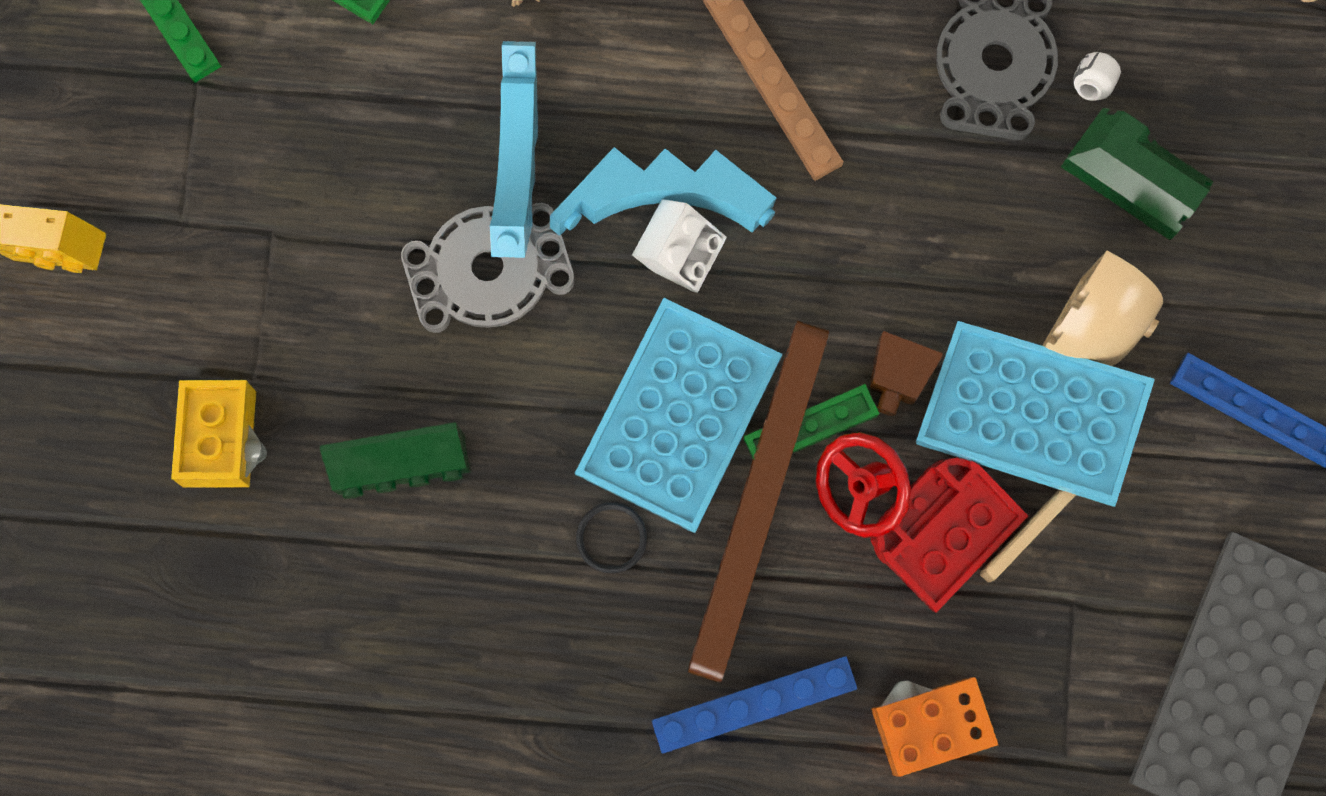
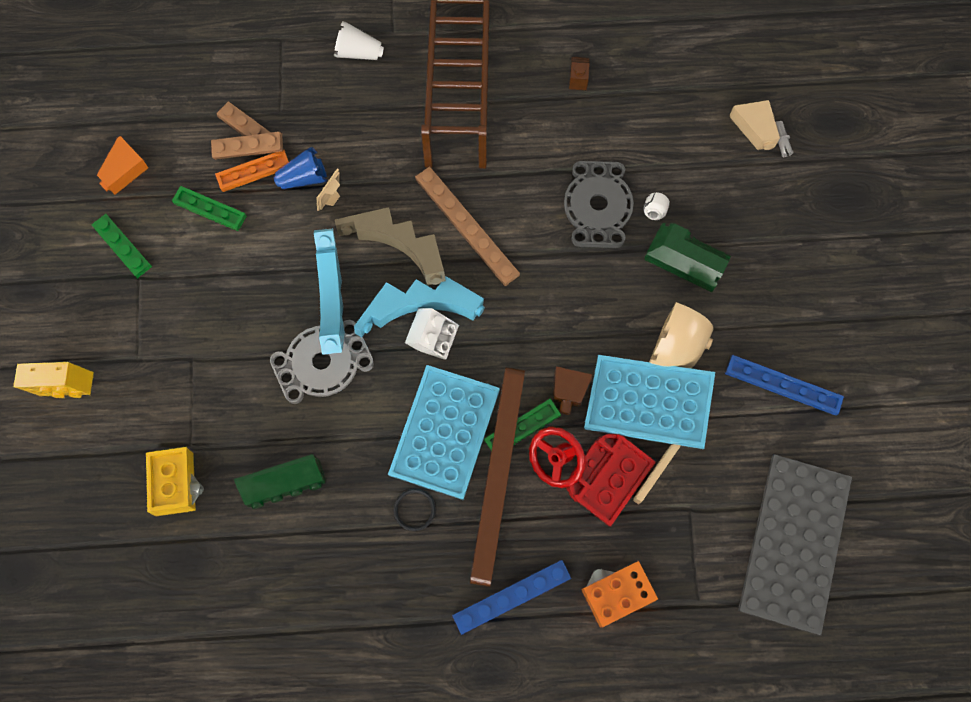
camera: 10 degrees left, 5 degrees down
none -> dark tan arch [335,207,446,285]

